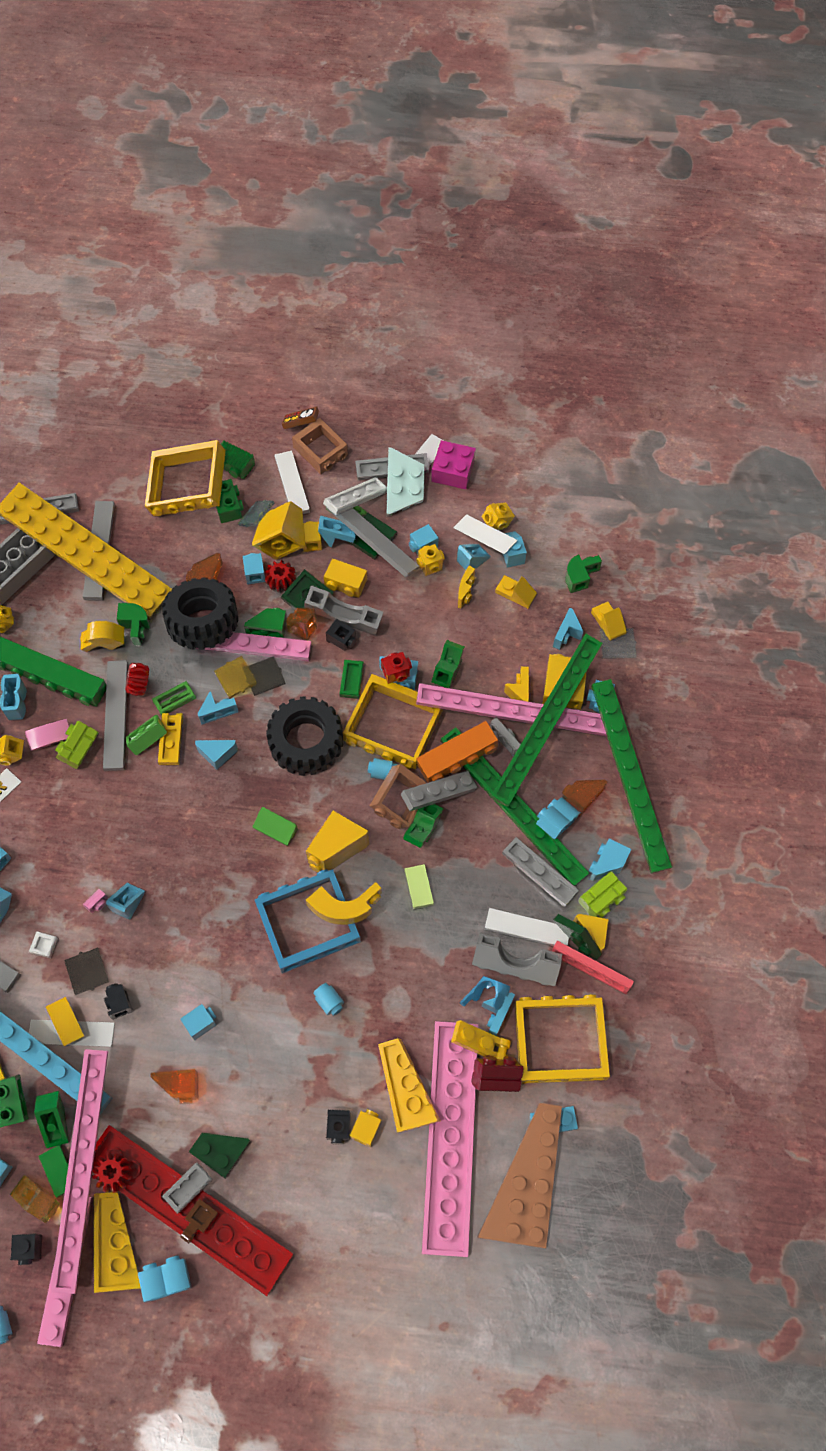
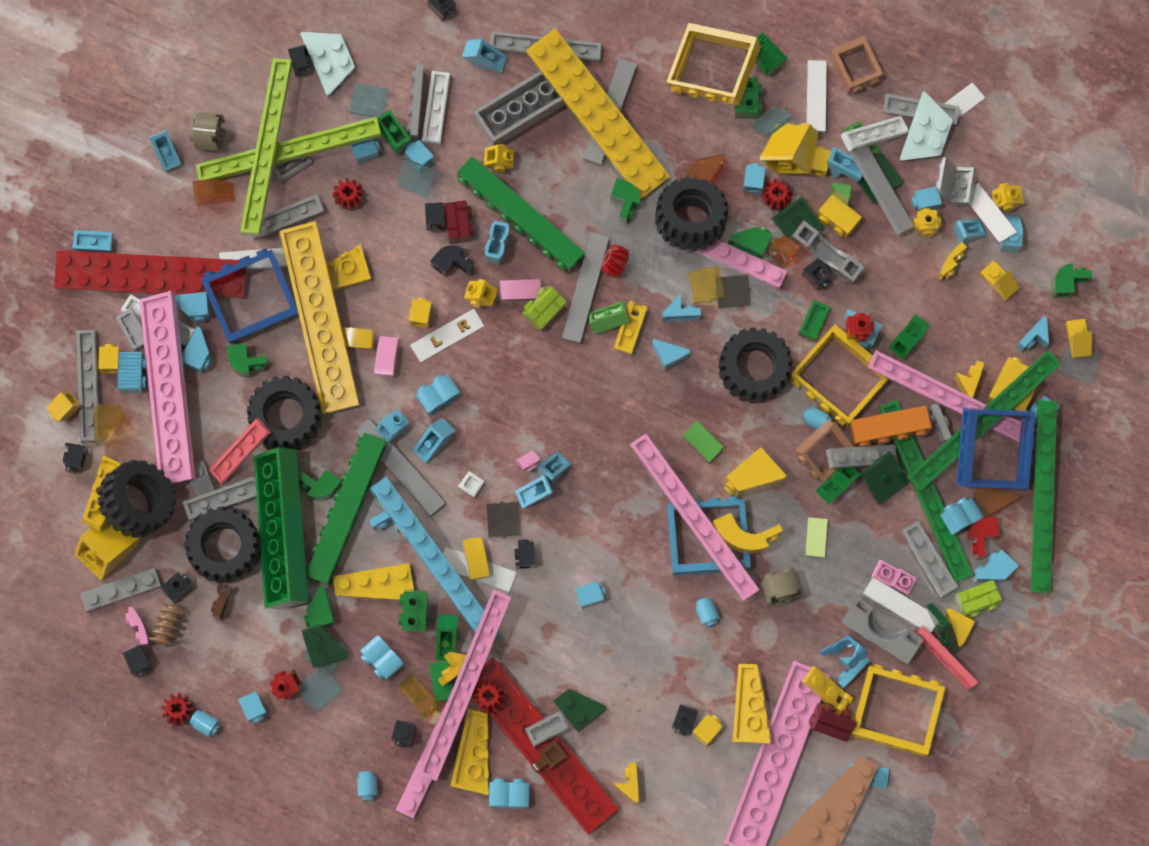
camera: 15 degrees right, 10 degrees up
yellow brick [80,621,124,652] -> none
clear orange slope [151,1069,198,1104] -> none
bright green tile [152,681,196,716] -> none
dark orange tile [282,406,319,429] -> none
dark pink brick [431,440,476,489] -> none
none -> yellow slope [438,652,466,686]
none -> medium azure slope [515,475,553,509]
none -> yellow slope [613,762,639,804]
none -> bright pink plate [630,434,759,602]
none -> dark tan brick [761,568,805,608]
none -> bright green slope [828,183,851,205]
none -> dark green plate [859,451,909,505]
none -> bright pink slope [871,560,917,595]
none -> light grey bracket [936,157,977,205]
none -> blue window [956,407,1036,489]
none -> red brick [965,517,999,560]

